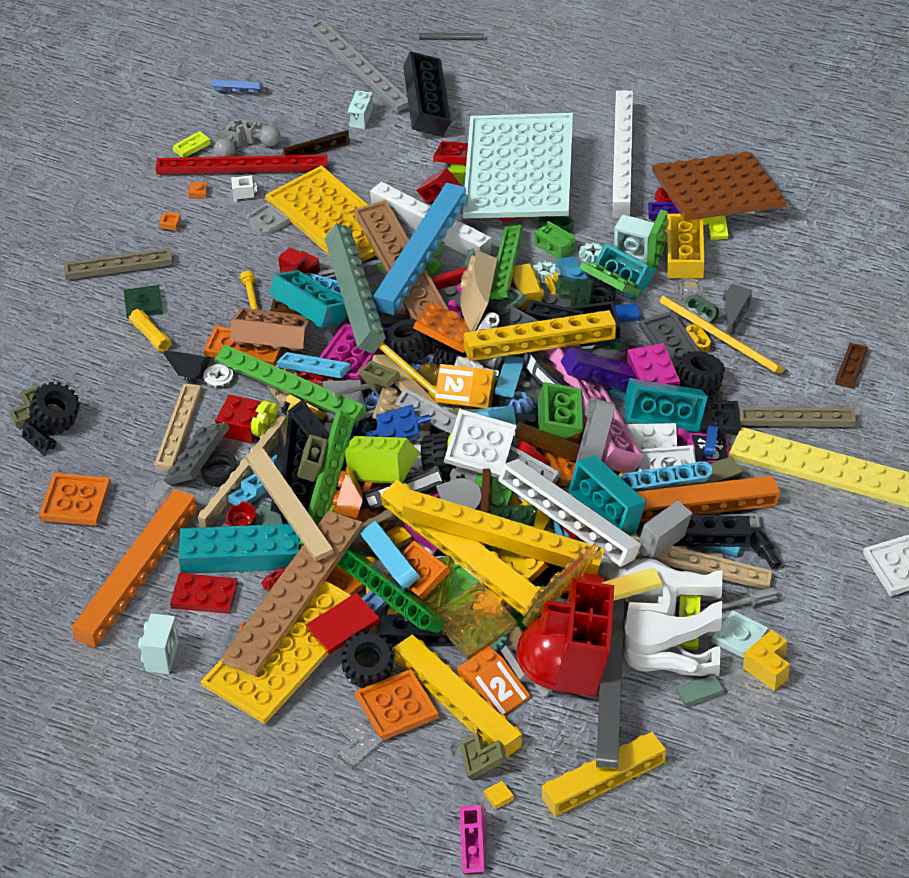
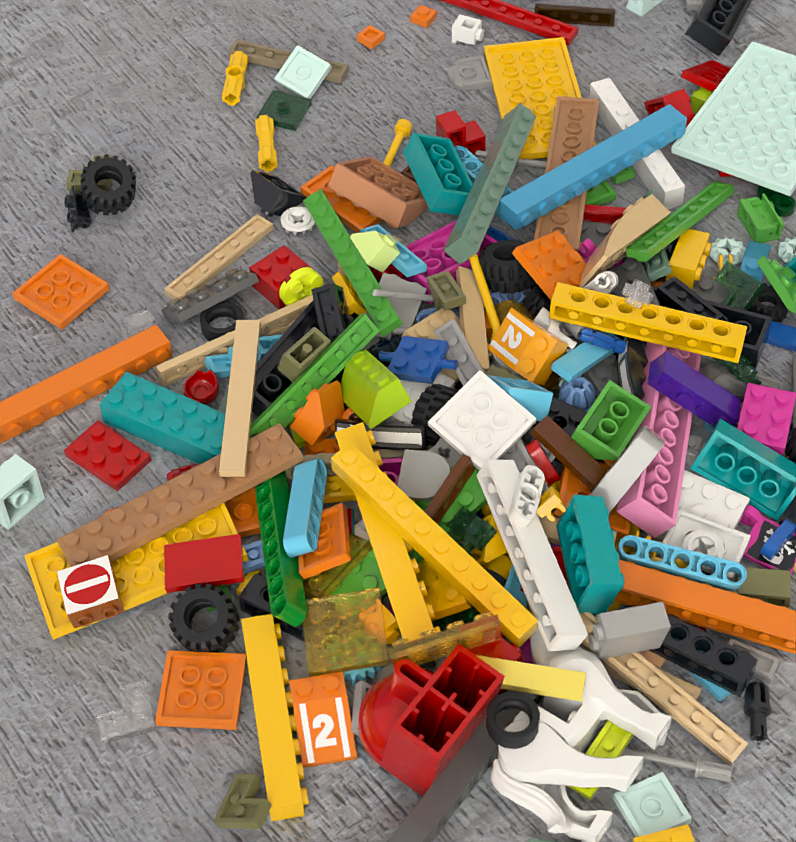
camera: 30 degrees right, 5 degrees up
none -> piece [57,555,125,629]
none -> yellow piece [222,51,249,106]
none -> light aqua plate [274,45,332,101]
none -> yellowish green slope [350,231,400,272]
none -> black tyre [486,691,540,749]
none -> white beam [509,465,545,527]
none -> yellow tile [537,486,566,522]
none -> blue axle [579,327,627,354]
none -> clear gear [622,279,654,309]

